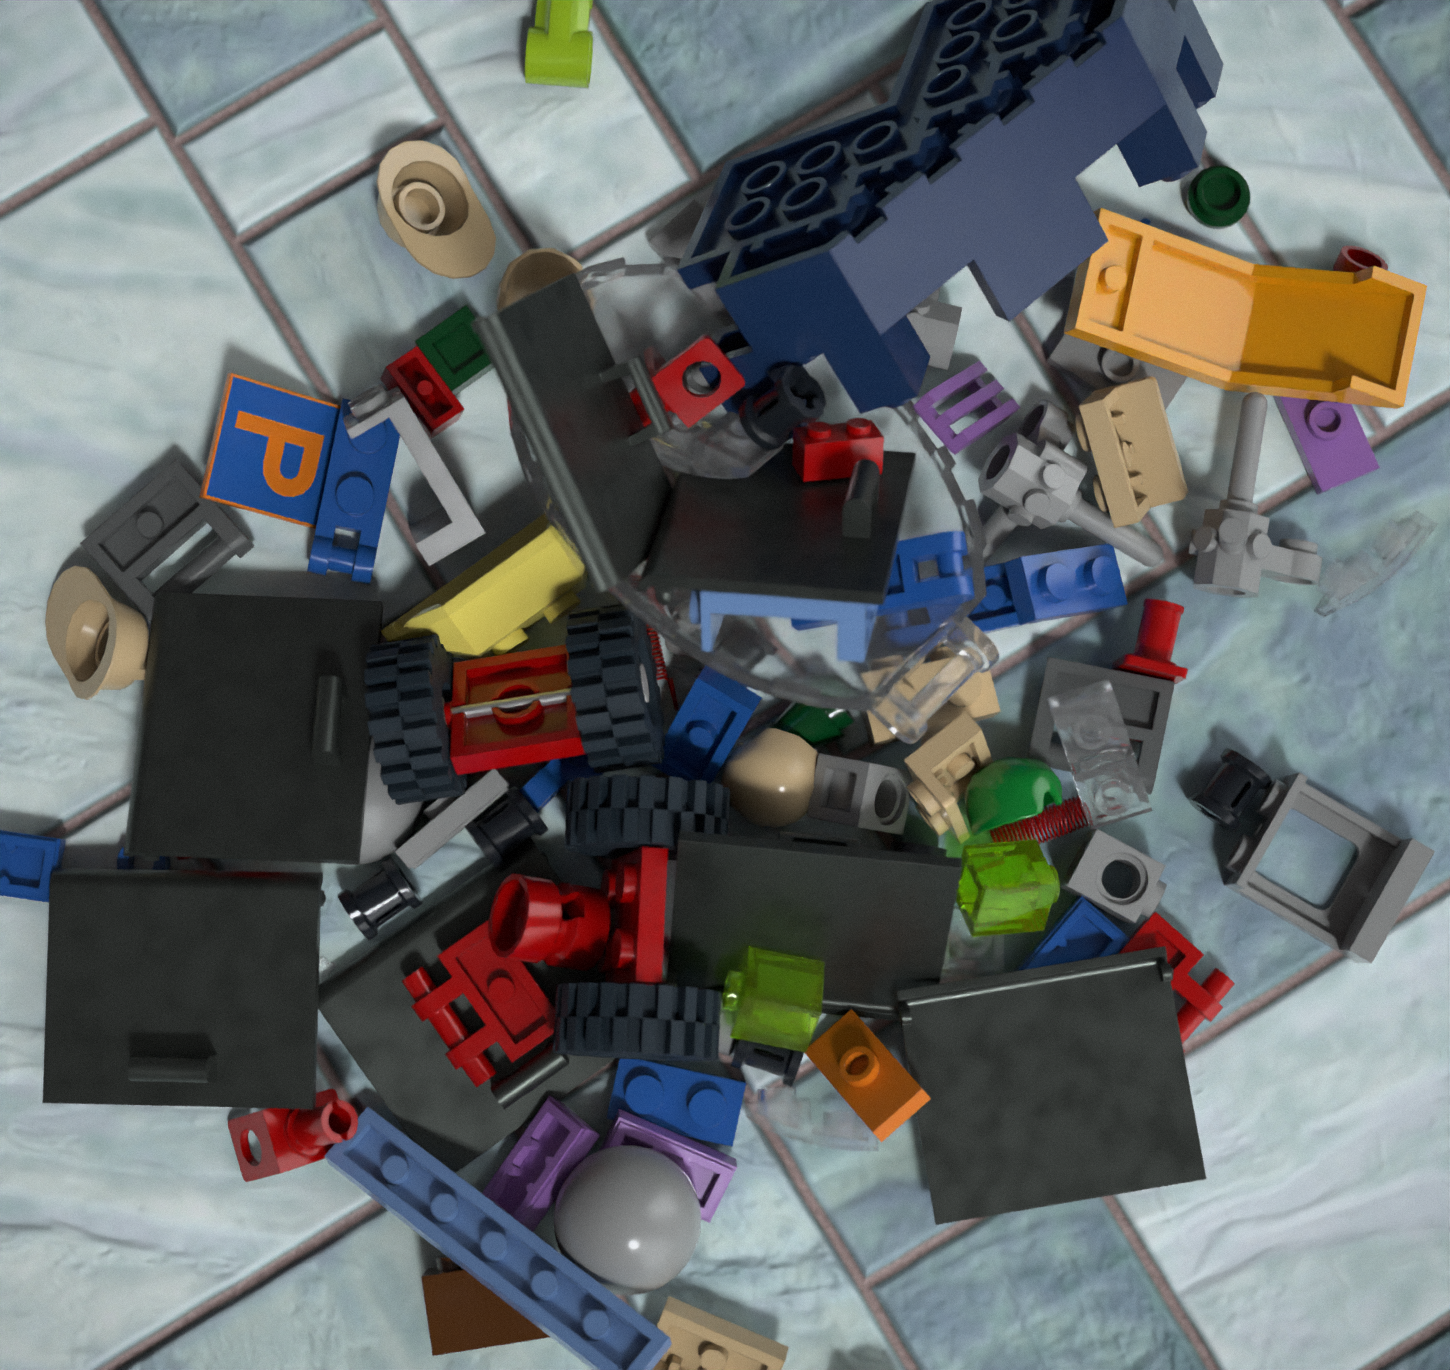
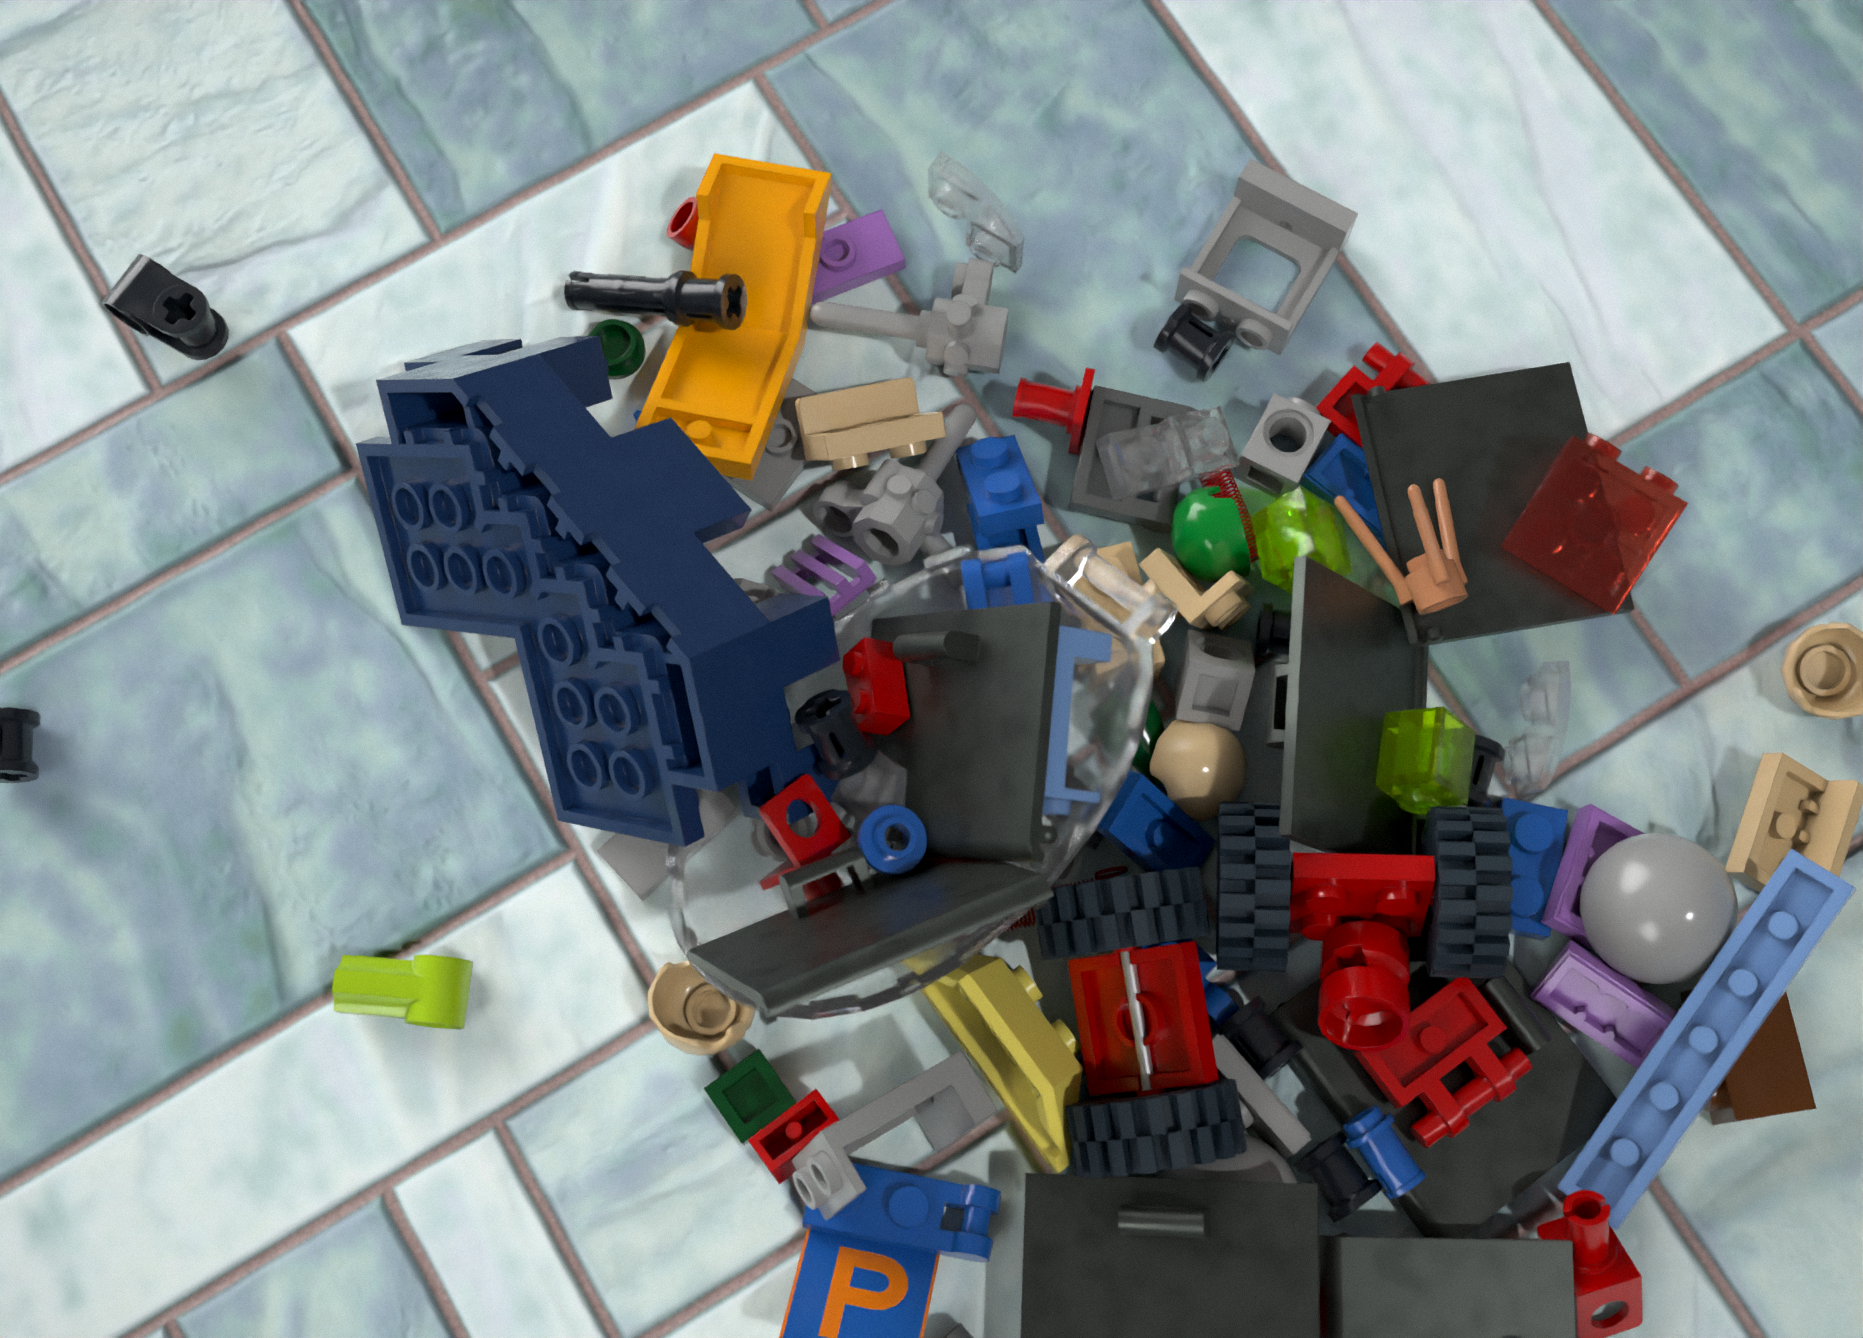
camera: 85 degrees left, 10 degrees down
tan piece [376,140,496,279] -> none
orange plate [804,1009,931,1142] -> none
none -> black pin [564,270,747,330]
none -> blue plate [858,805,927,875]
none -> nougat plant [1334,478,1468,615]
none -> blue pin [1343,1105,1426,1199]
none -> clear red plate [1499,432,1688,615]

